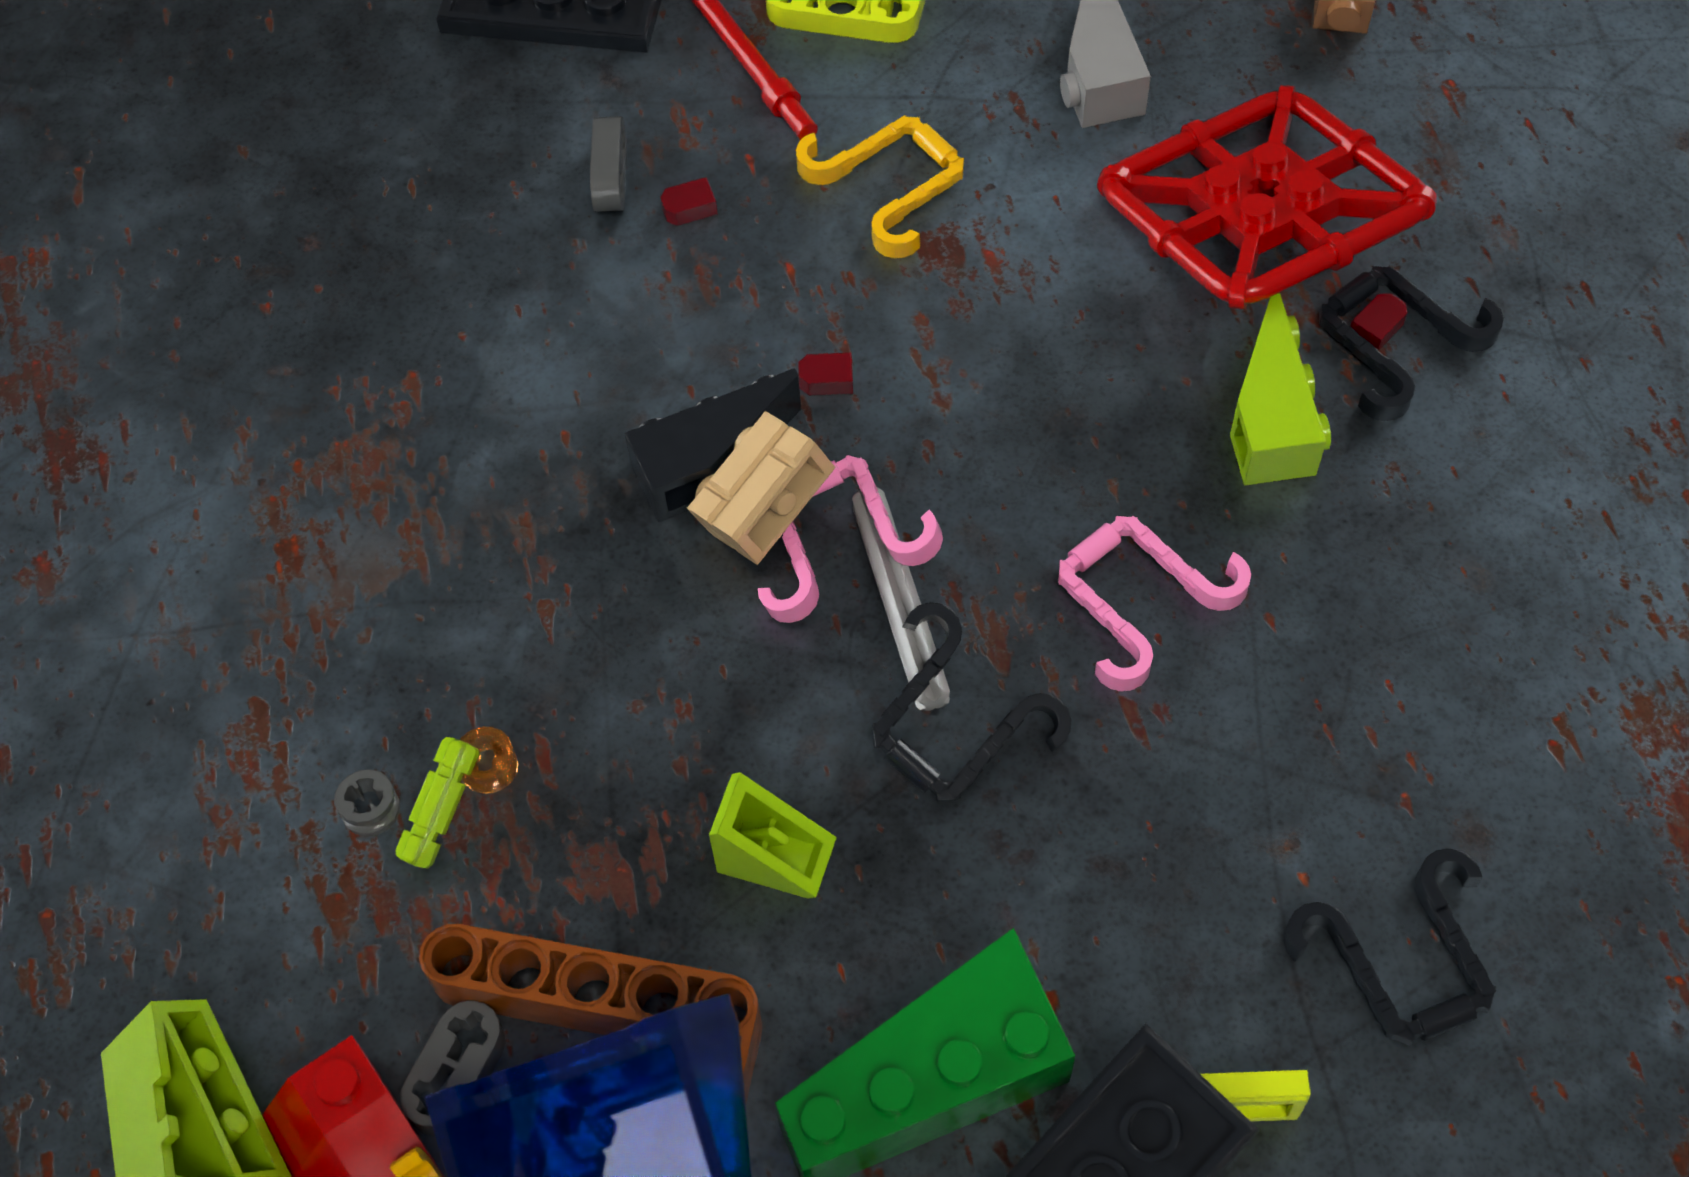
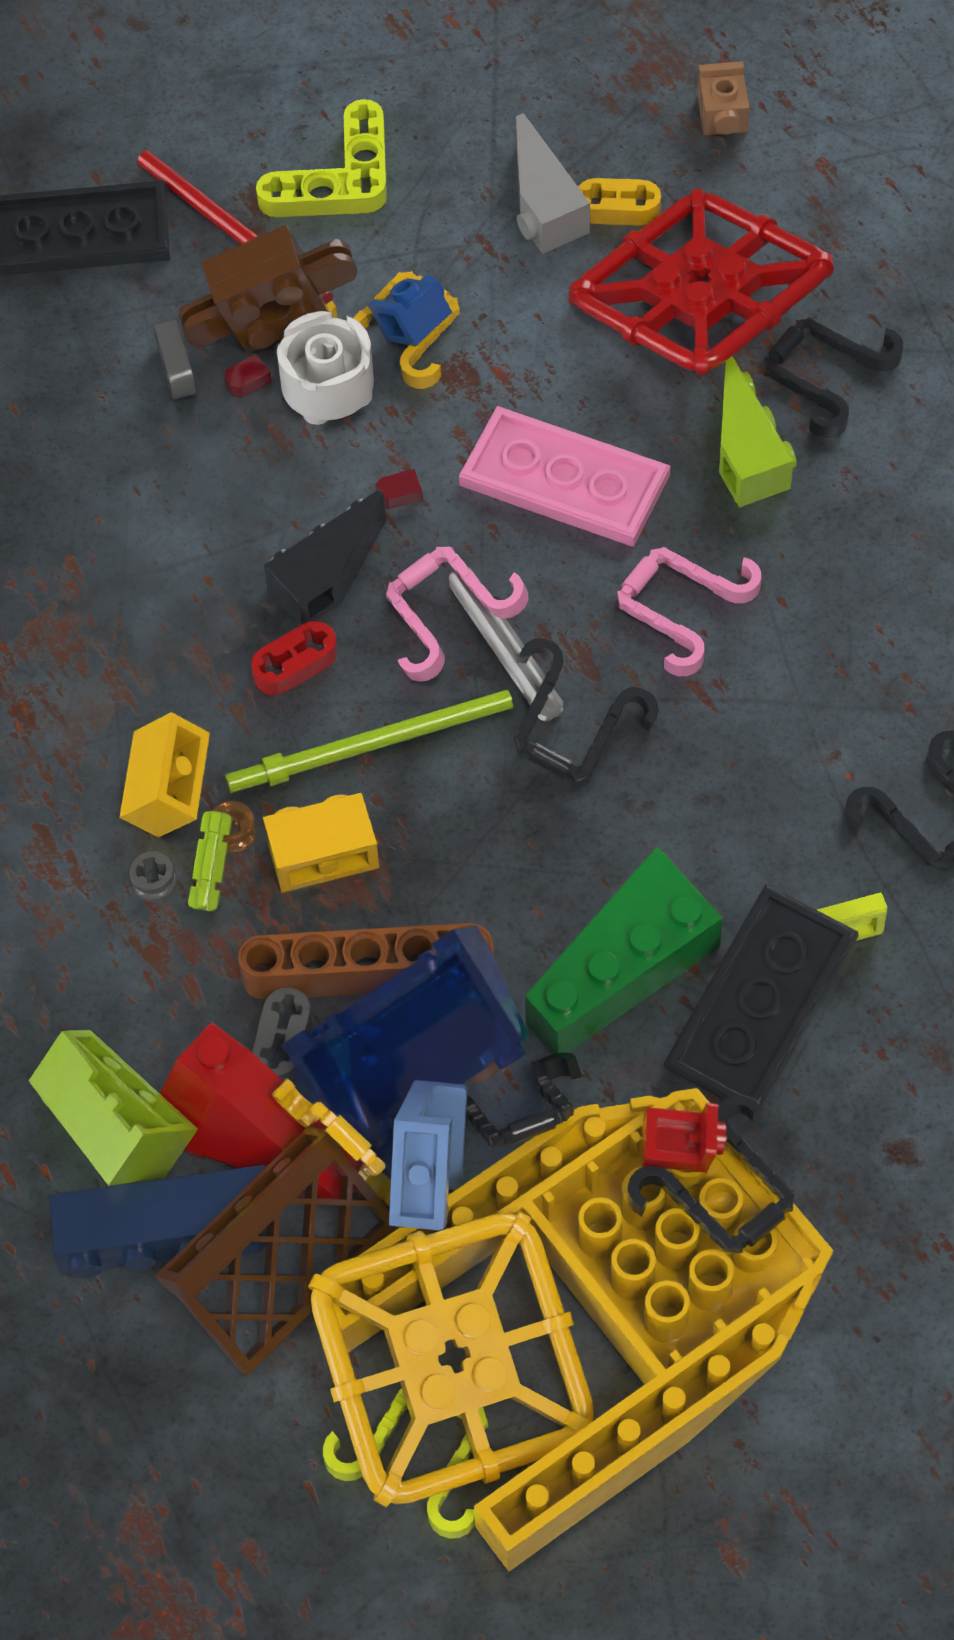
camera: 15 degrees left, 0 degrees up
tan brick [687,411,836,565] -> none
lime slope [709,772,837,899] -> none
dark red piece [1350,293,1408,351] -> none
none -> yellow brick [119,712,210,838]
none -> reddish brown brick [179,225,357,354]
none -> lime bar [224,690,513,794]
none -> red beam [251,621,337,695]
none -> yellow brick [263,792,379,893]
none -> white brick [277,311,374,425]
none -> blue brick [367,275,452,346]
none -> bright pink tile [459,406,671,547]
none -> yellow beam [578,178,661,226]

